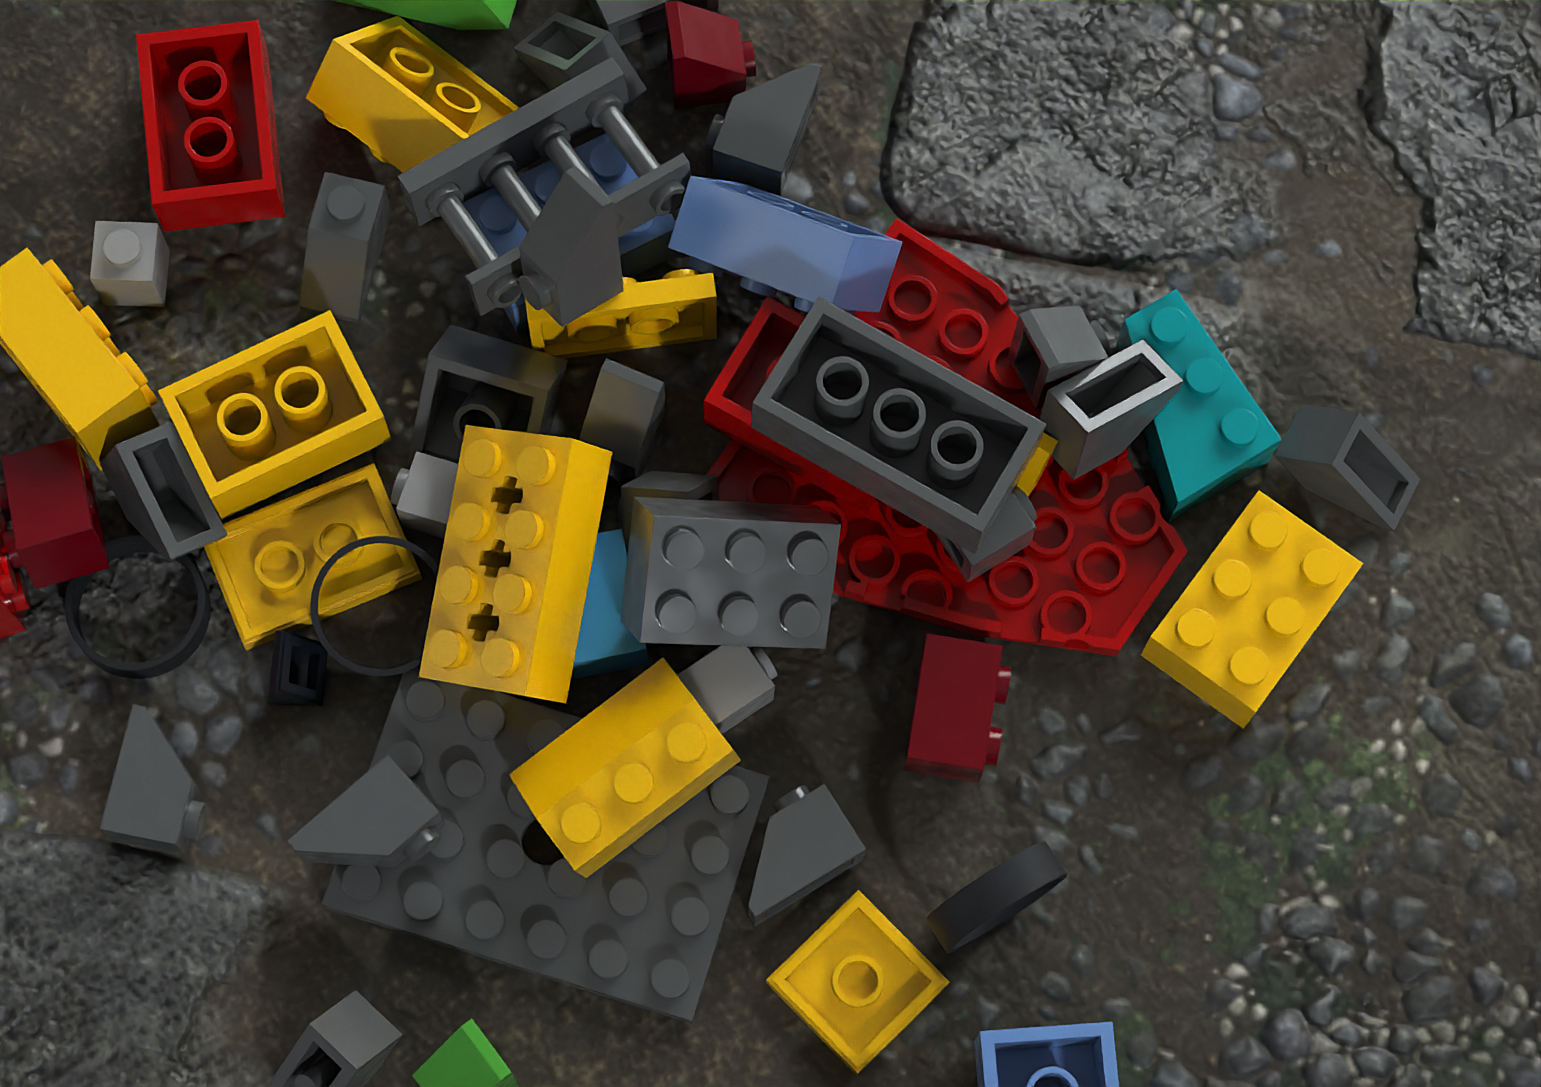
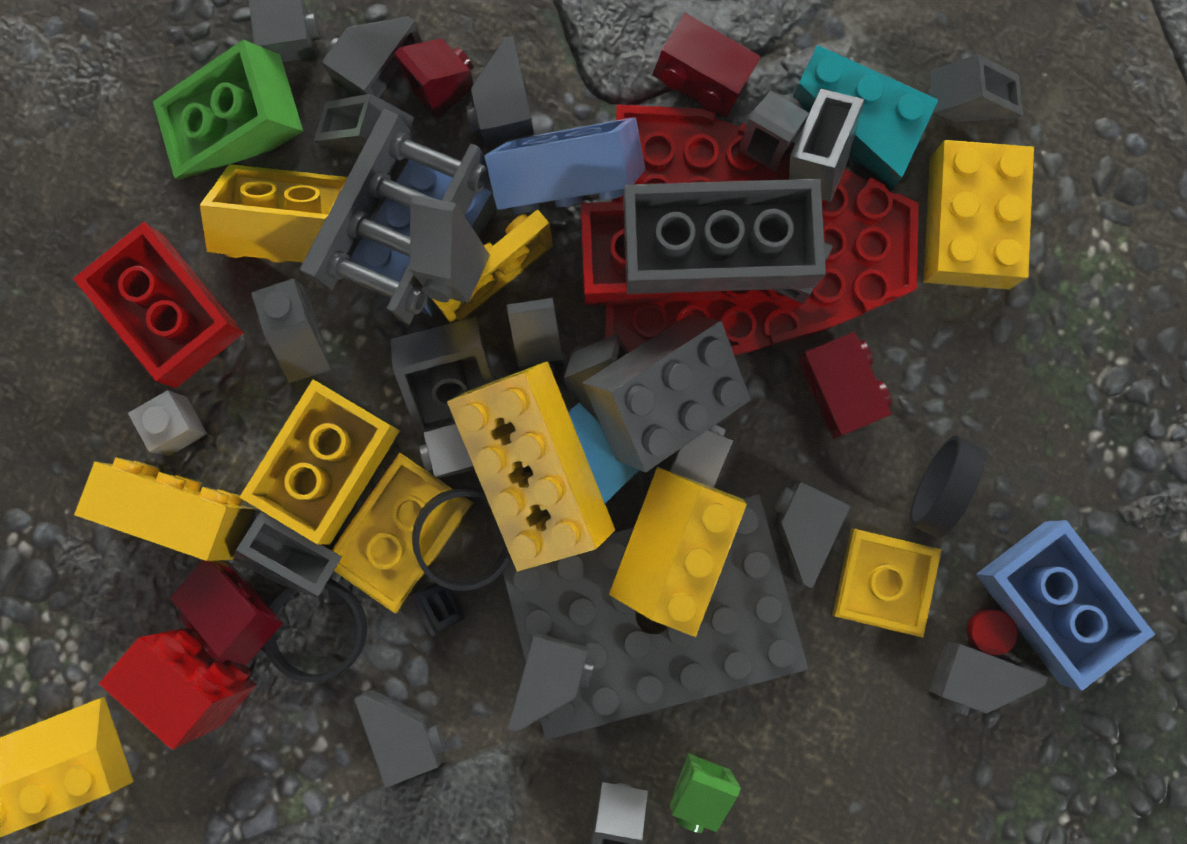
camera: 25 degrees left, 10 degrees up
none -> dark red brick [652,13,761,118]

